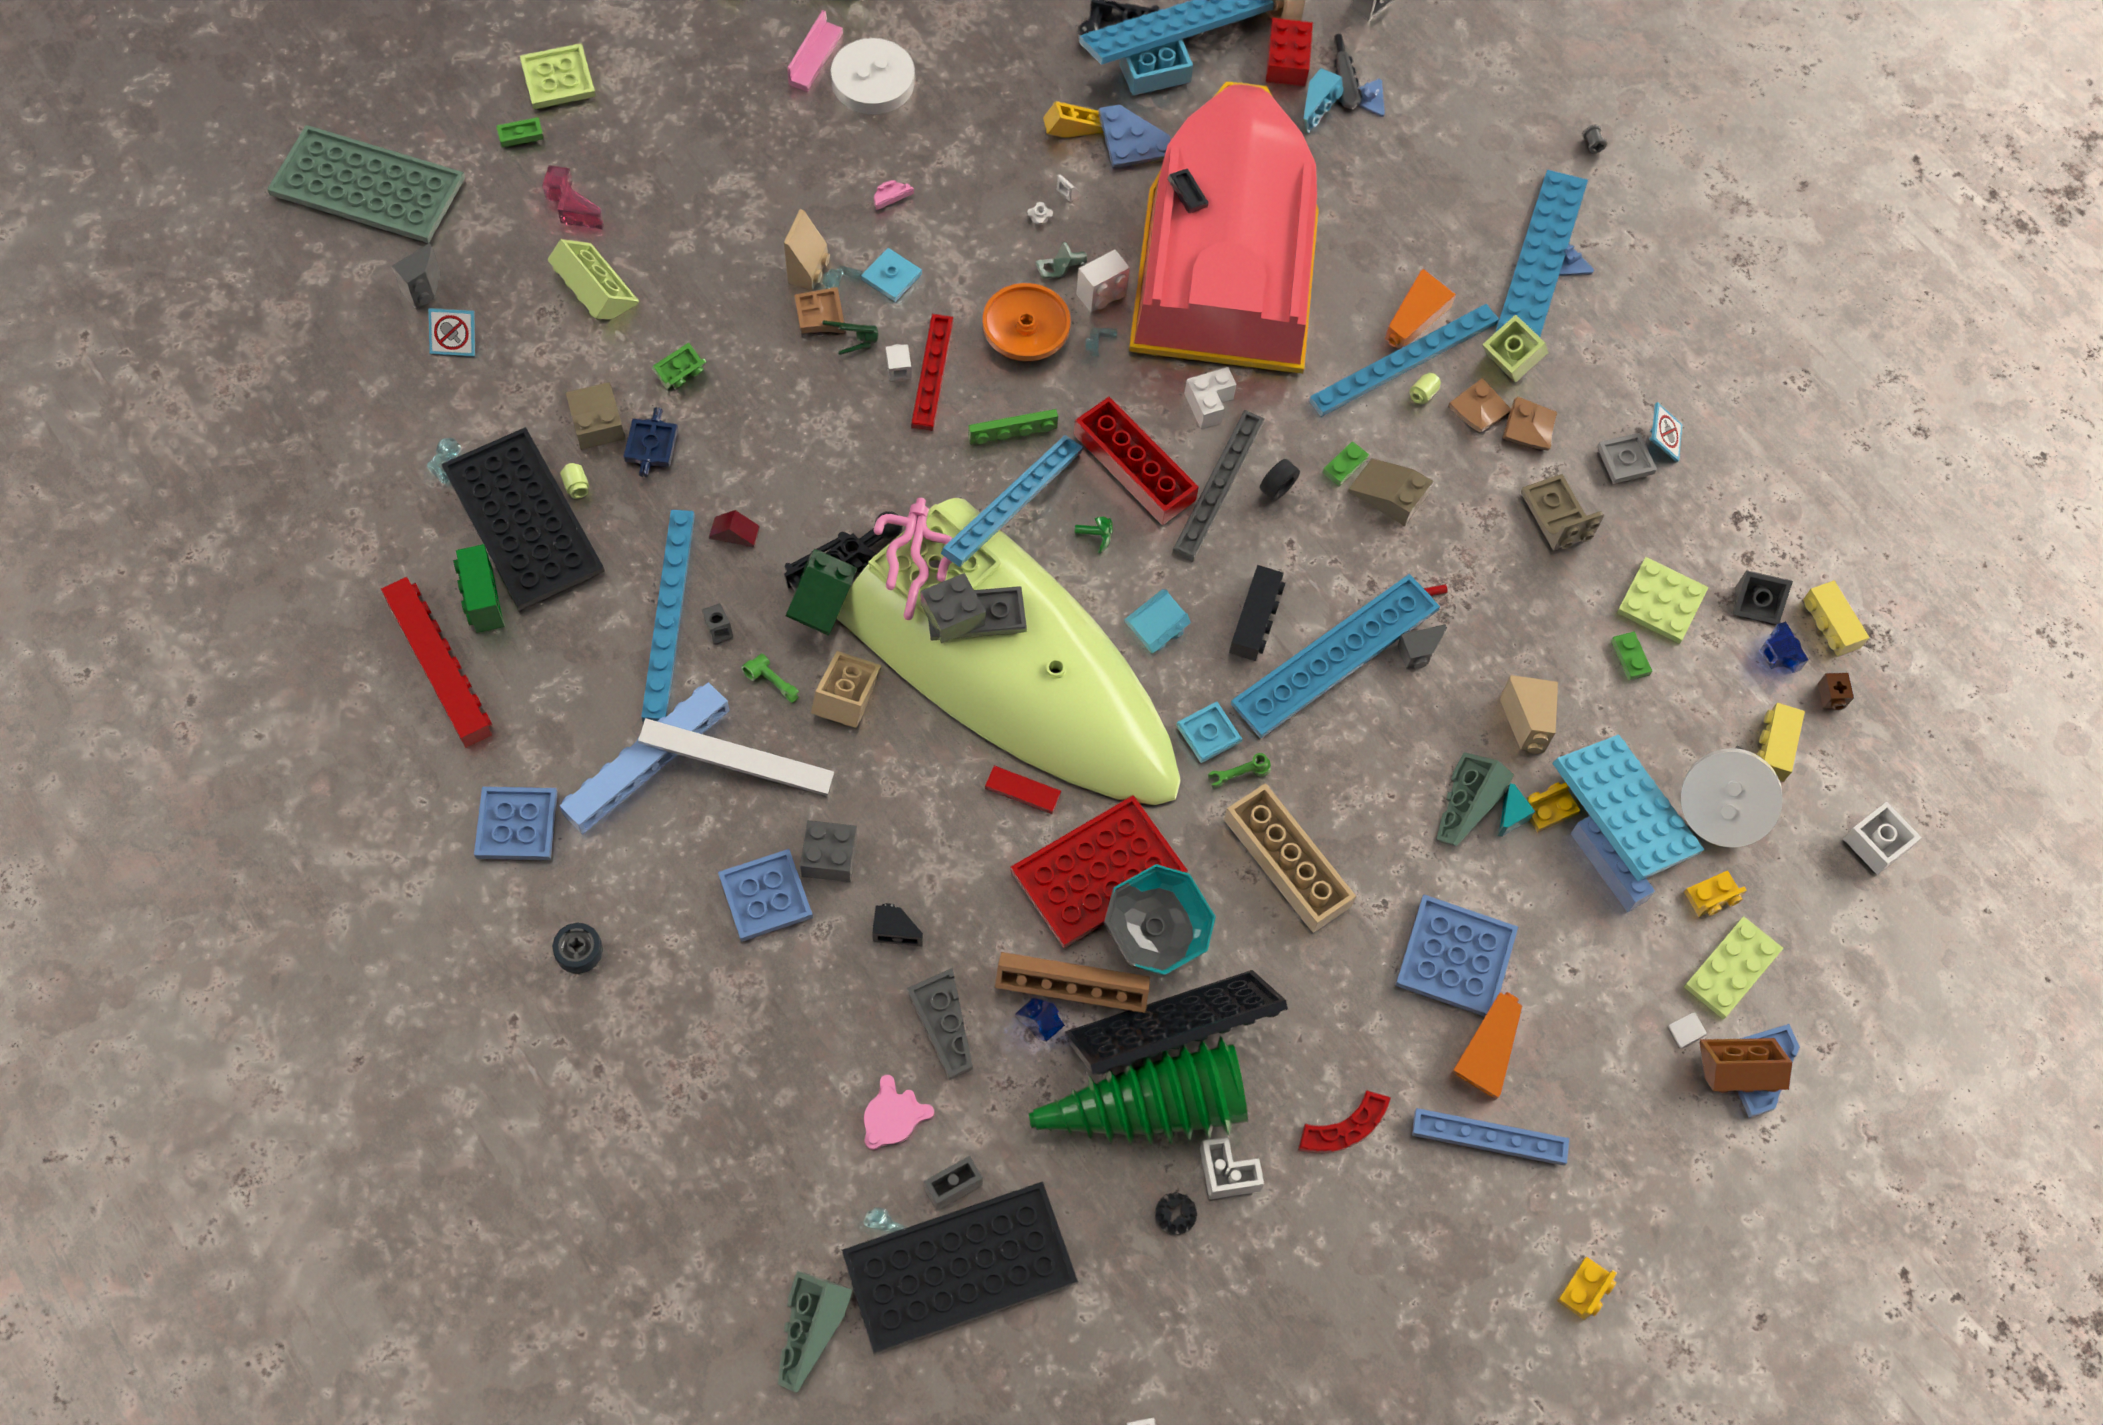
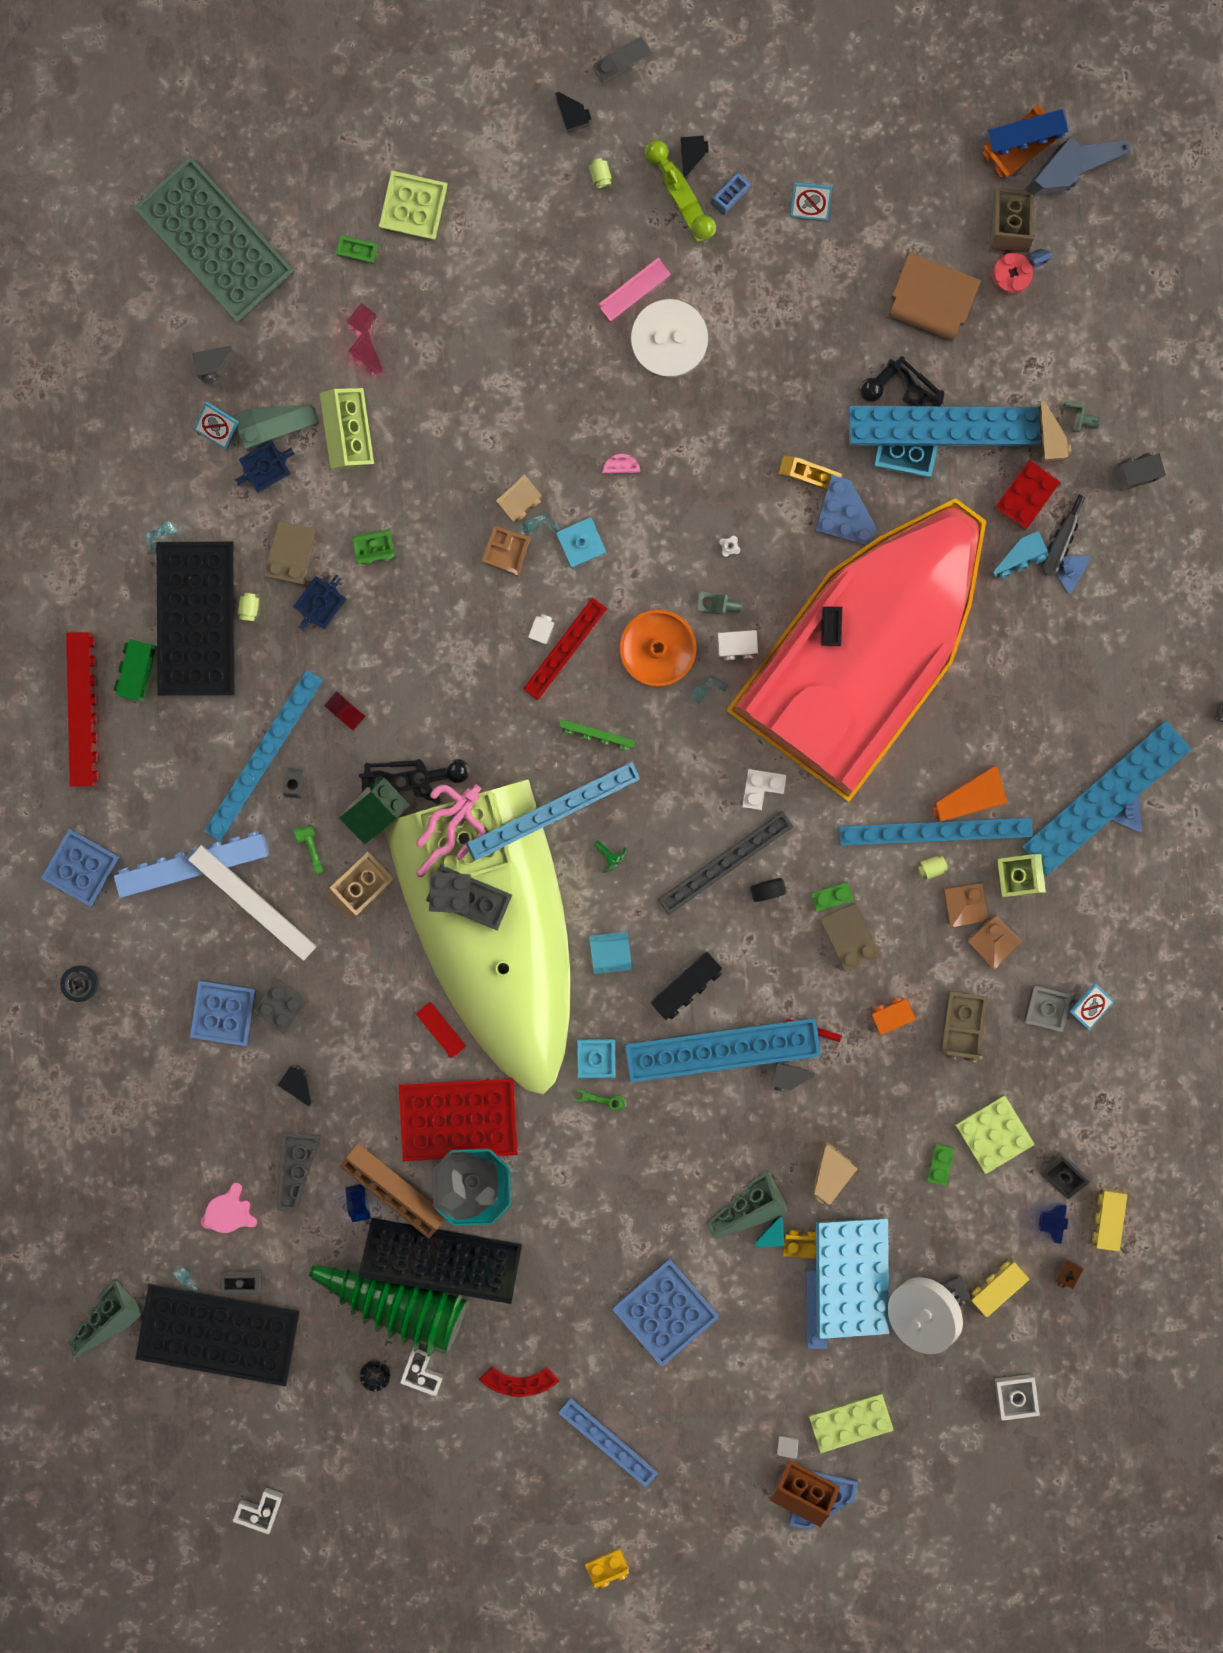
camera: 35 degrees right, 25 degrees up
dark green plant [822,320,878,355] -> none
white slope [1057,174,1081,202] -> none
red brick [1074,396,1199,525] -> none
tan brick [1224,783,1356,933] -> none
orange slope [1451,992,1522,1100] -> none
yellow bracket [1684,870,1747,917] -> none
none -> sand green wedge [233,405,319,451]
none -> dark blue plate [234,440,295,493]
none -> orange brick [870,996,916,1035]

